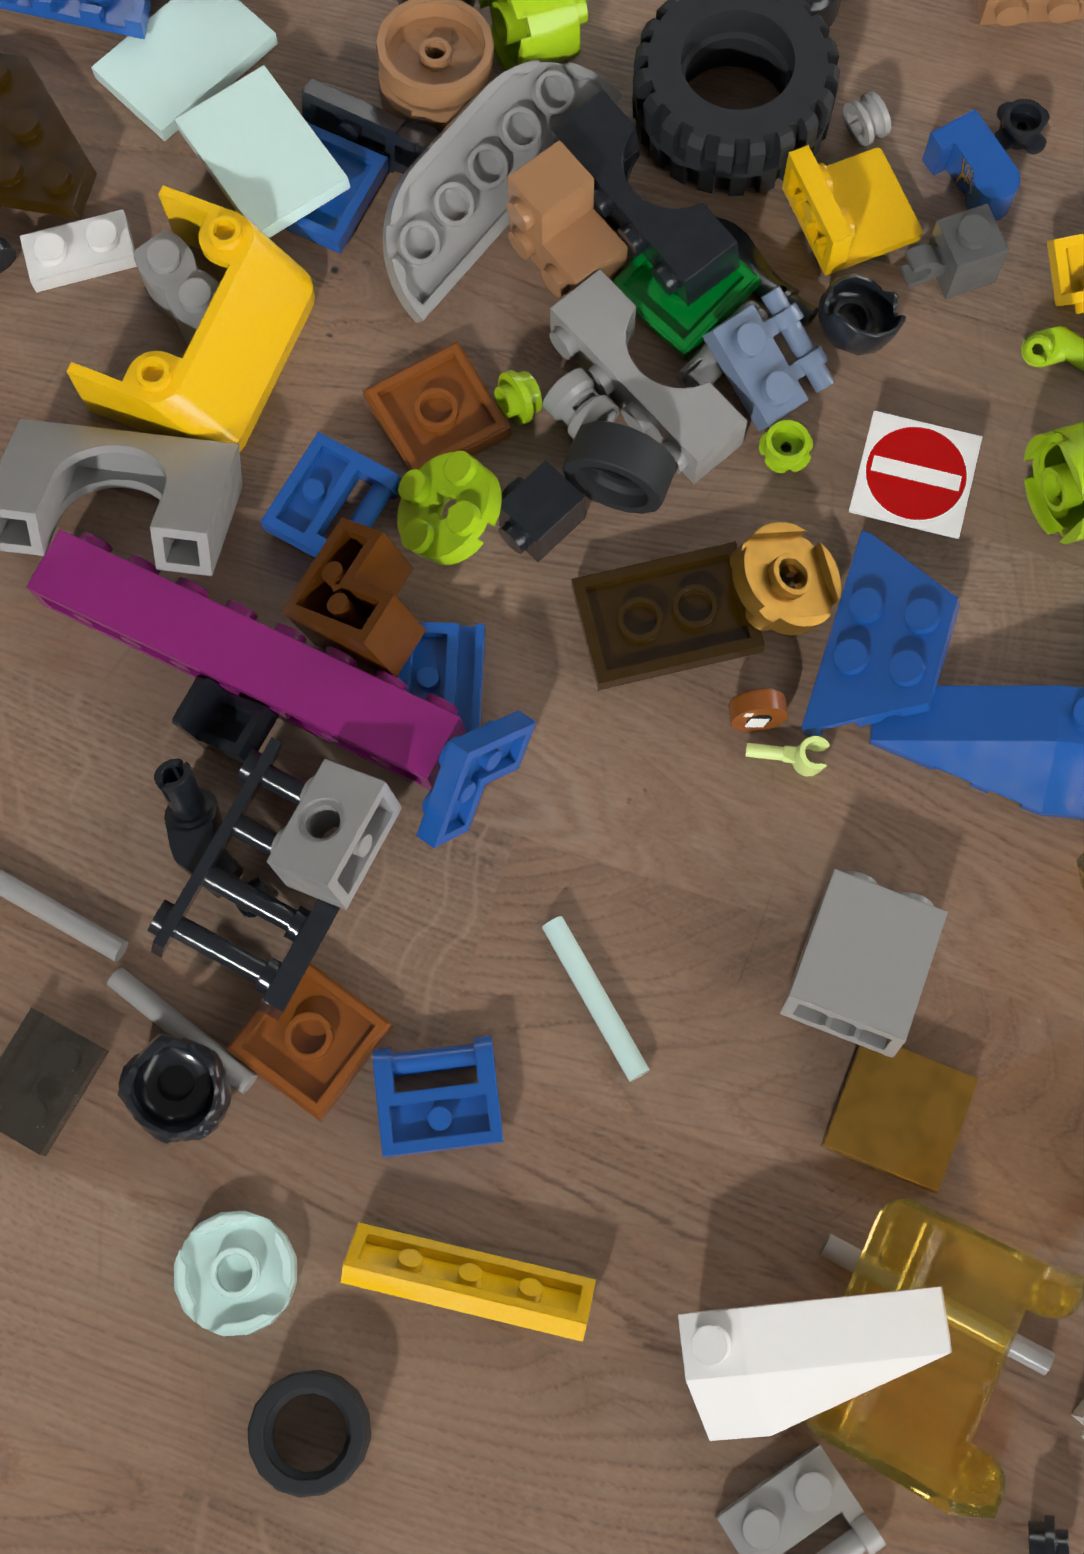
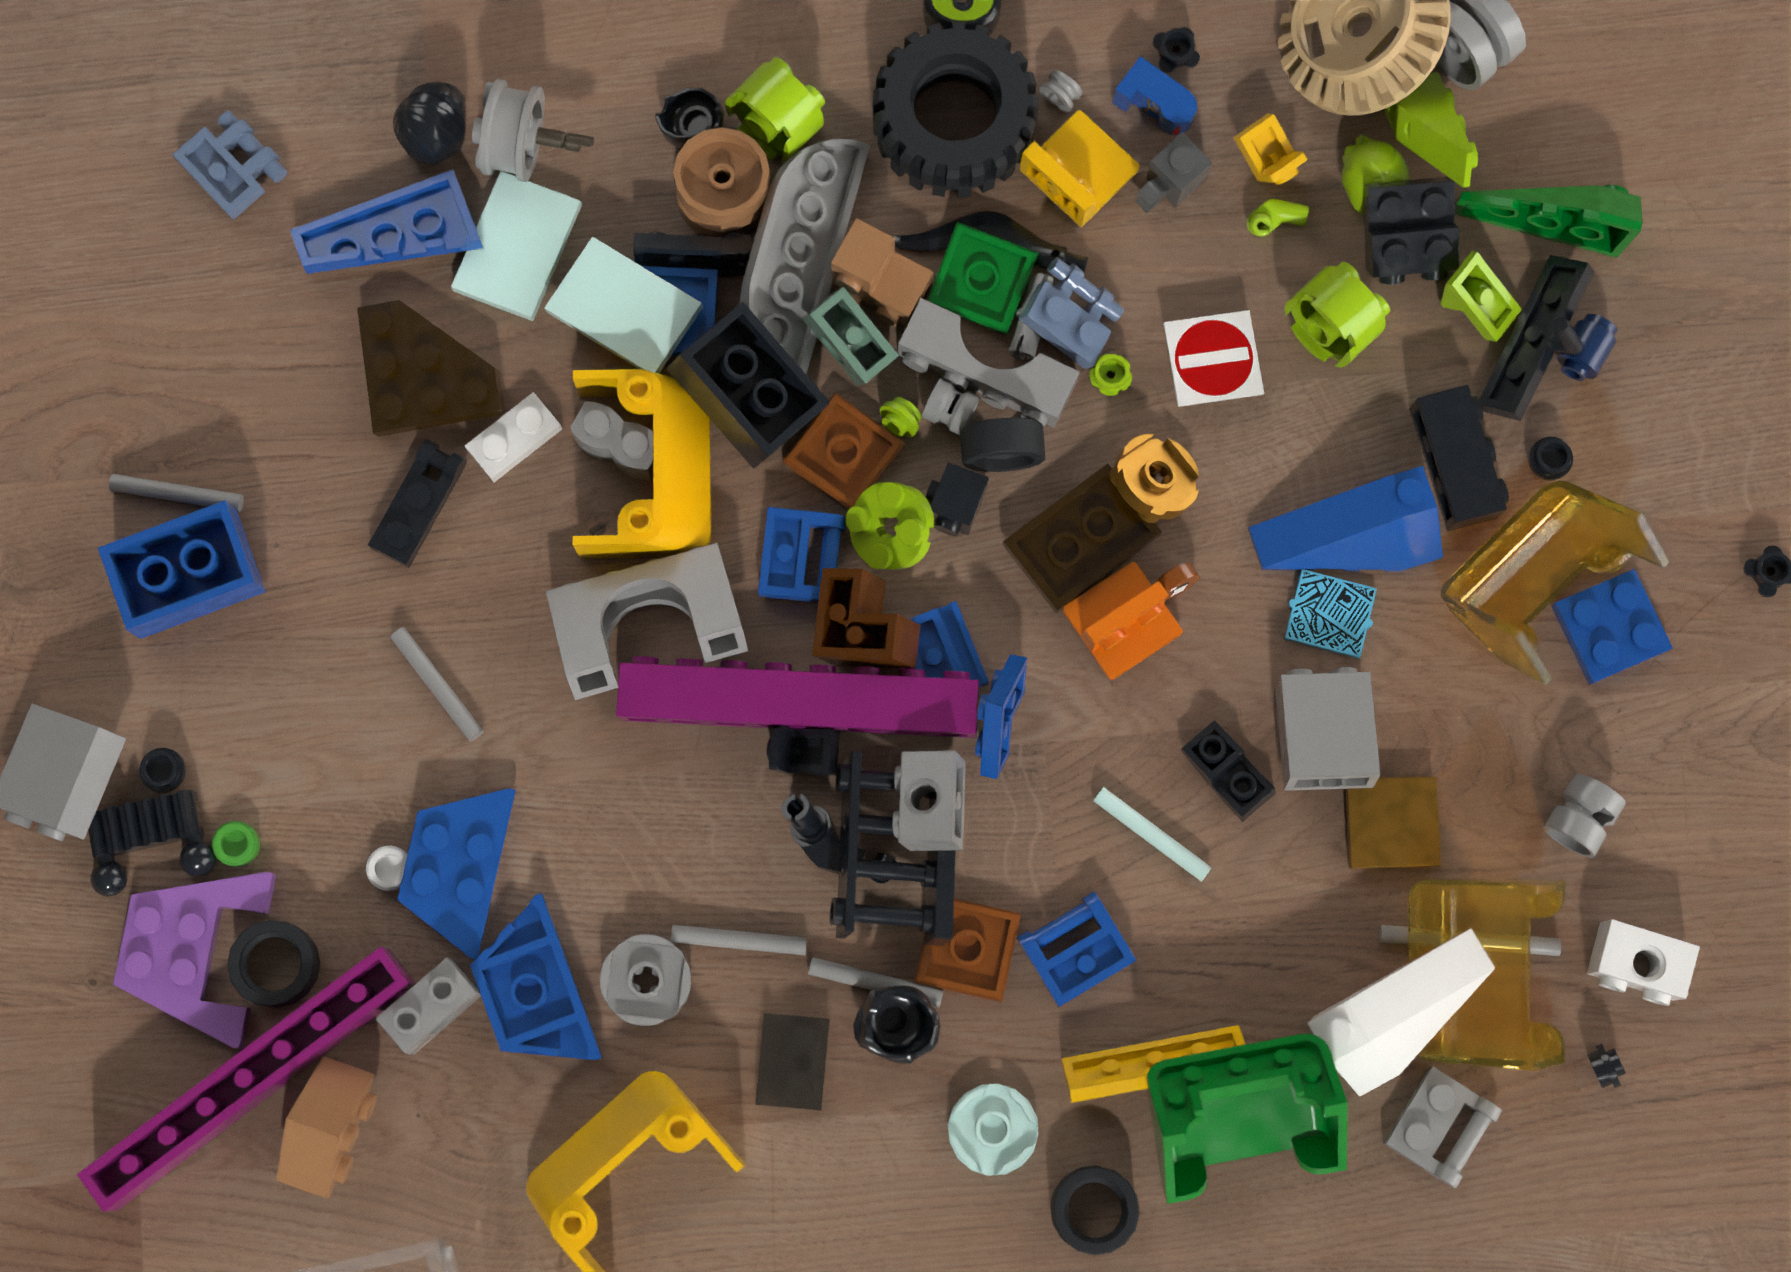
camera: 30 degrees left, 5 degrees up
black arch [551,89,740,307] -> none
yellowish green hand [746,736,830,777] -> none
blue wing [801,531,960,737] -> none
black hair [818,273,906,355] -> none
none -> black brick [667,302,830,469]
none -> sand green brick [802,287,899,386]
none -> orange bracket [1063,562,1183,680]
none -> green windscreen [1147,1034,1348,1204]
none -> black slope [1181,720,1276,822]
none -> medium azure piece [1284,569,1377,659]

